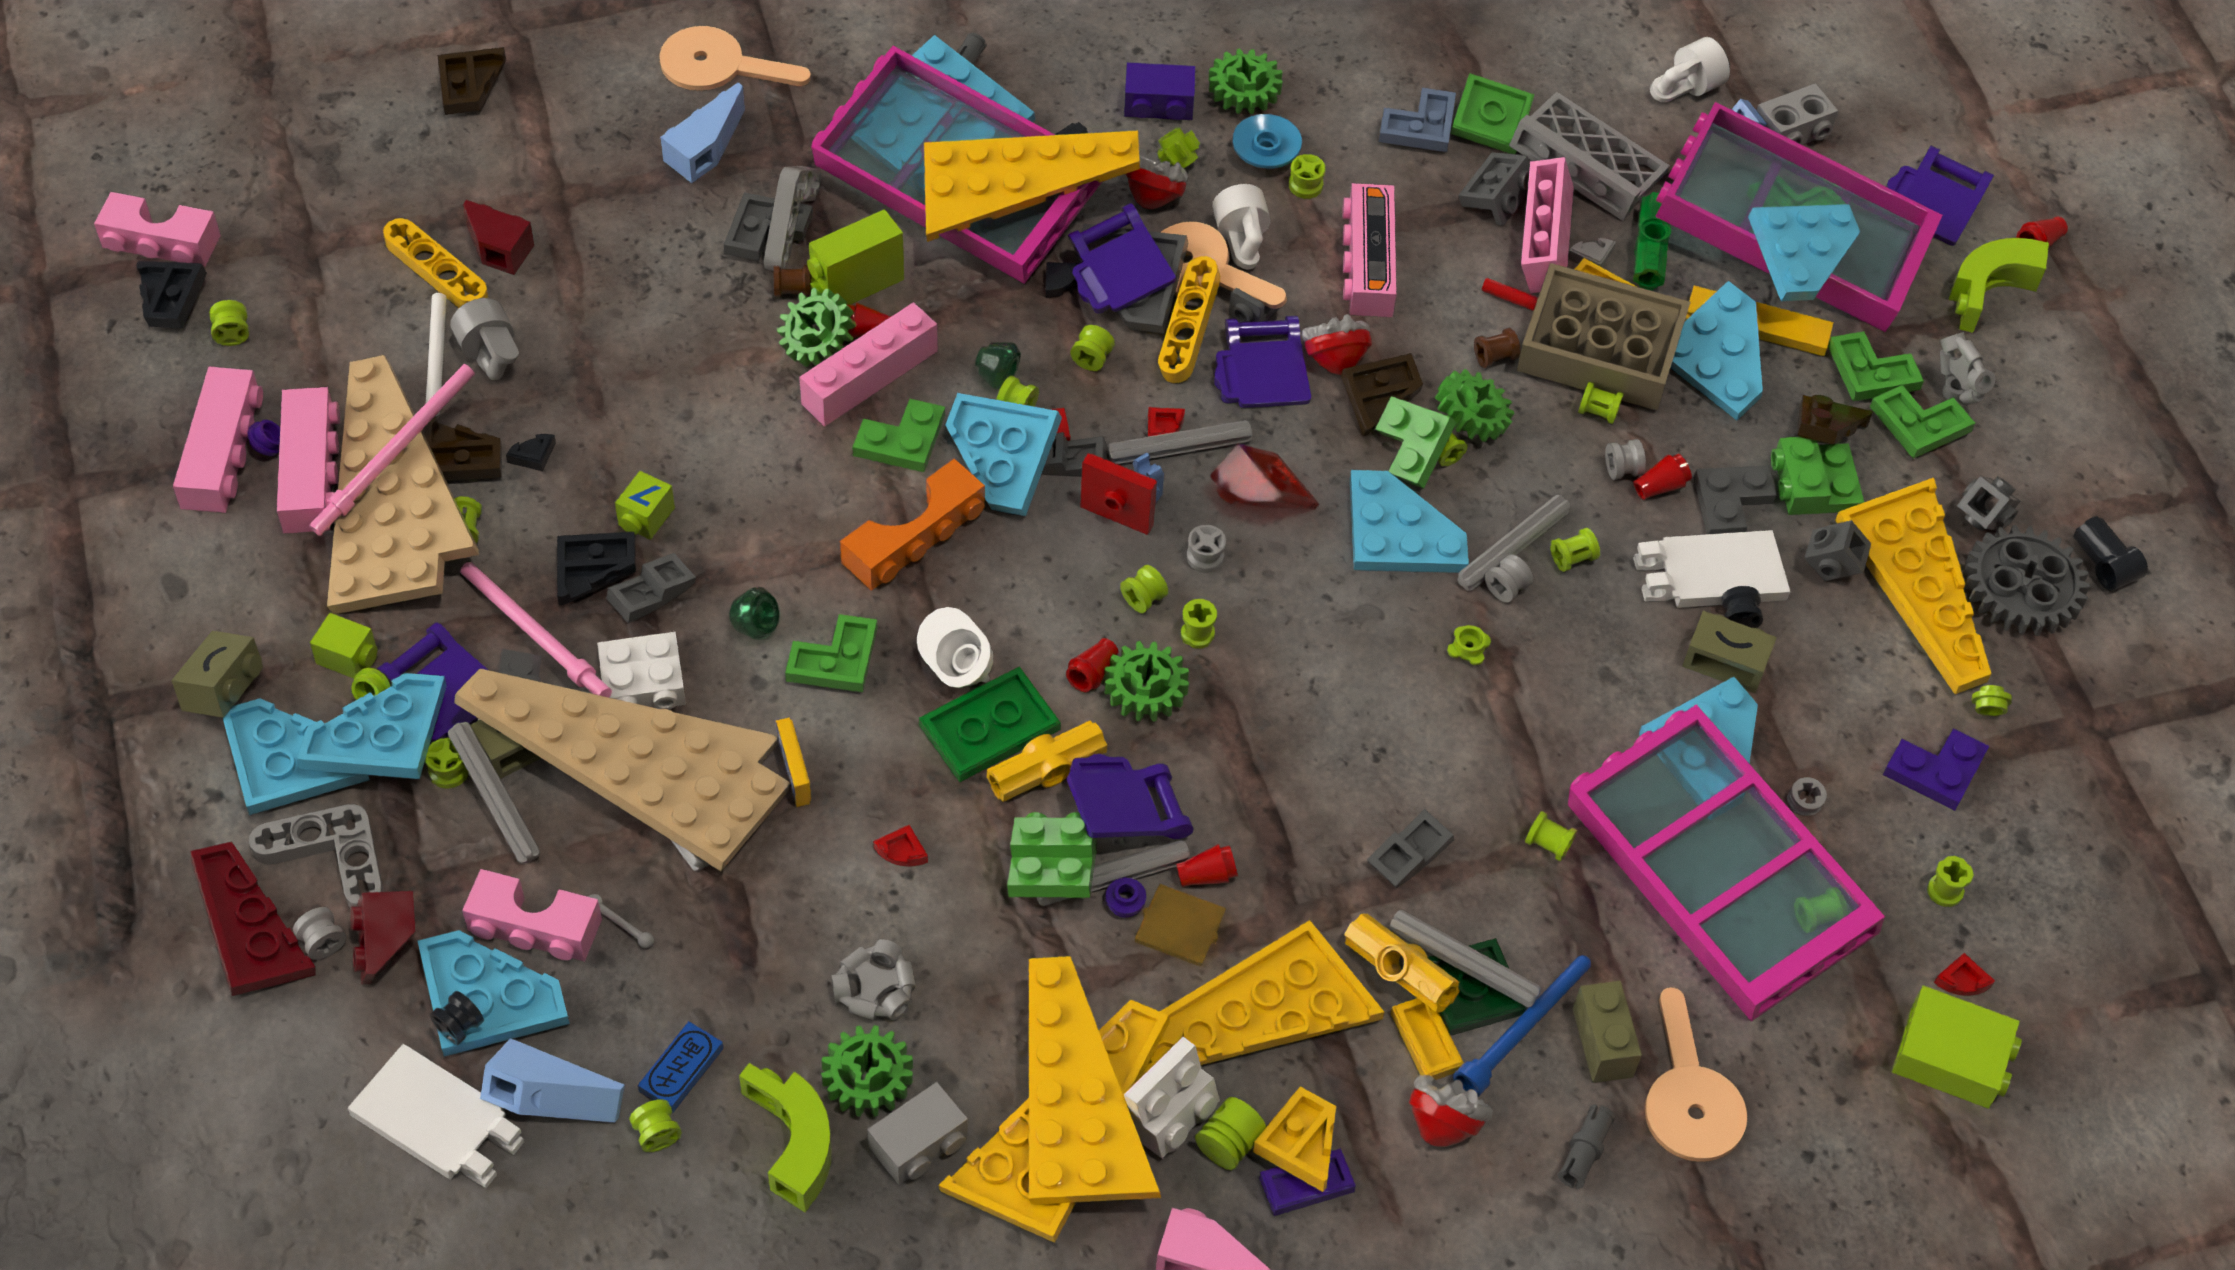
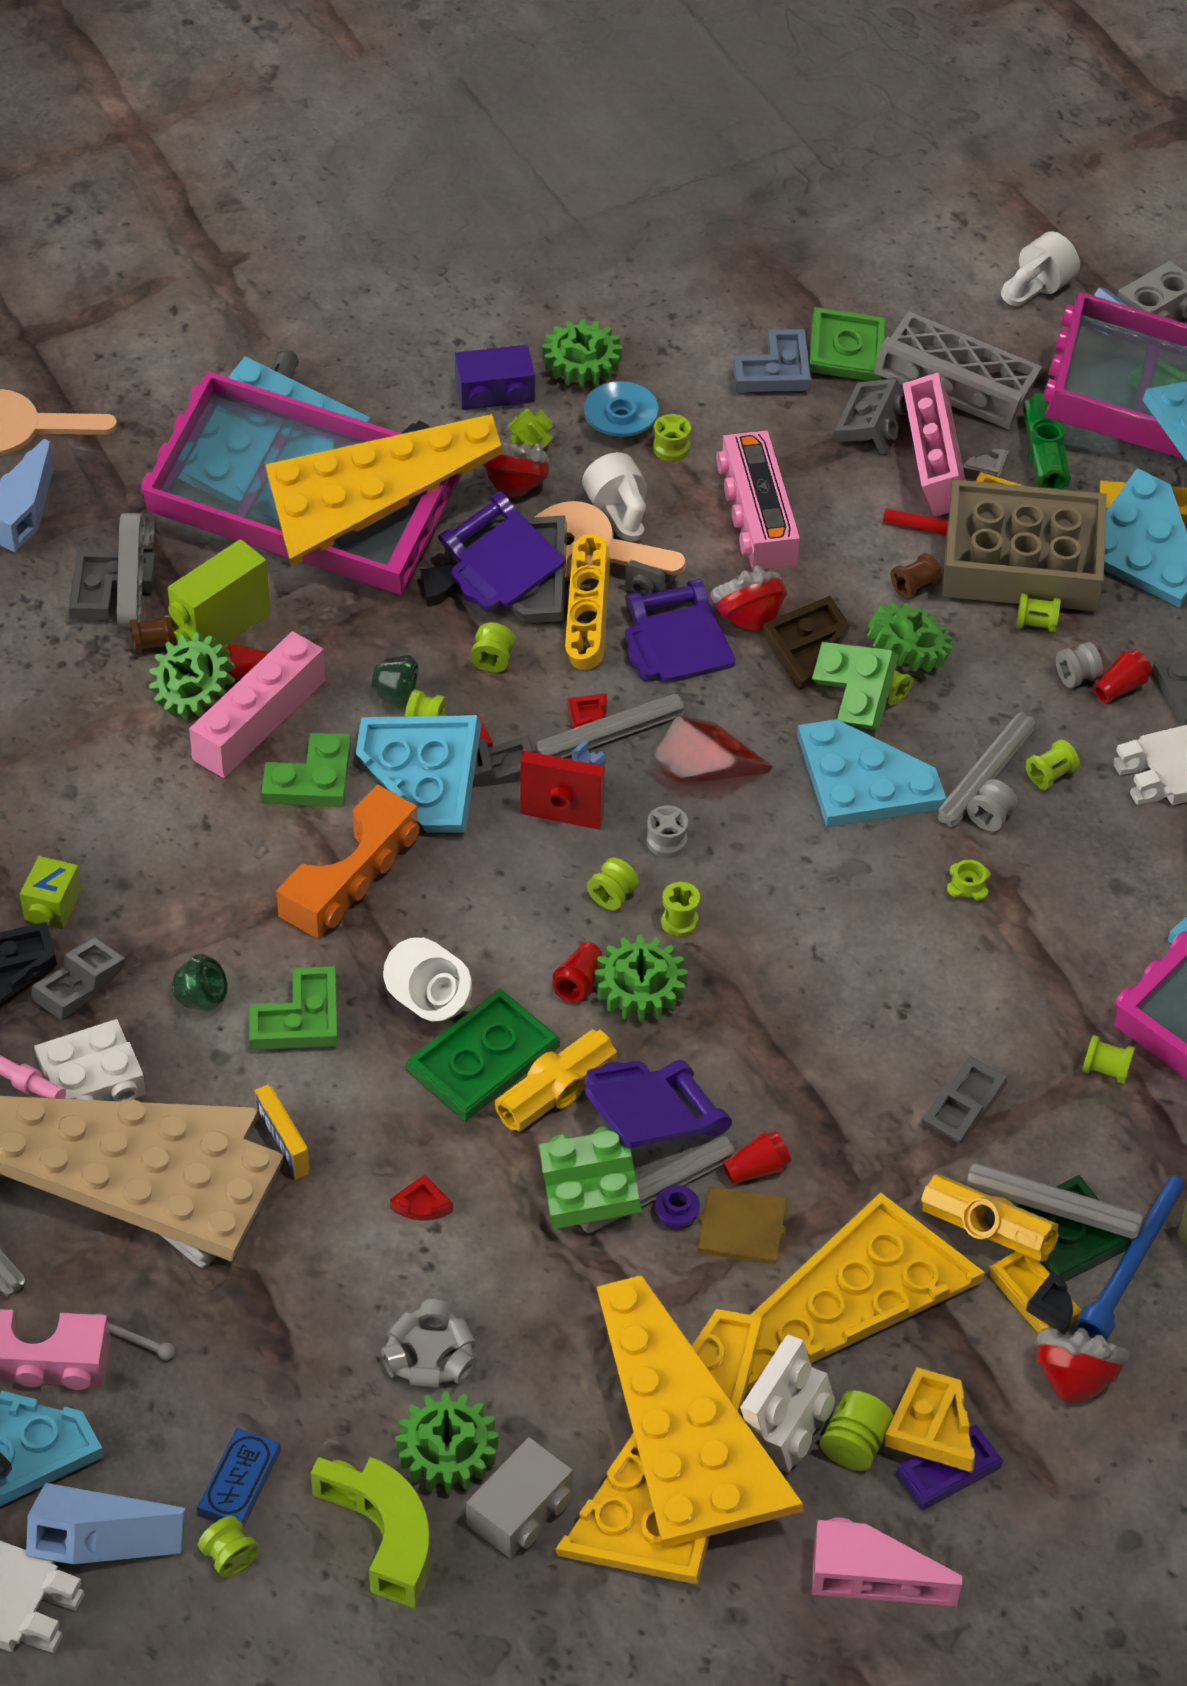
camera: 10 degrees left, 5 degrees down
none -> black tile [1026,1271,1073,1335]

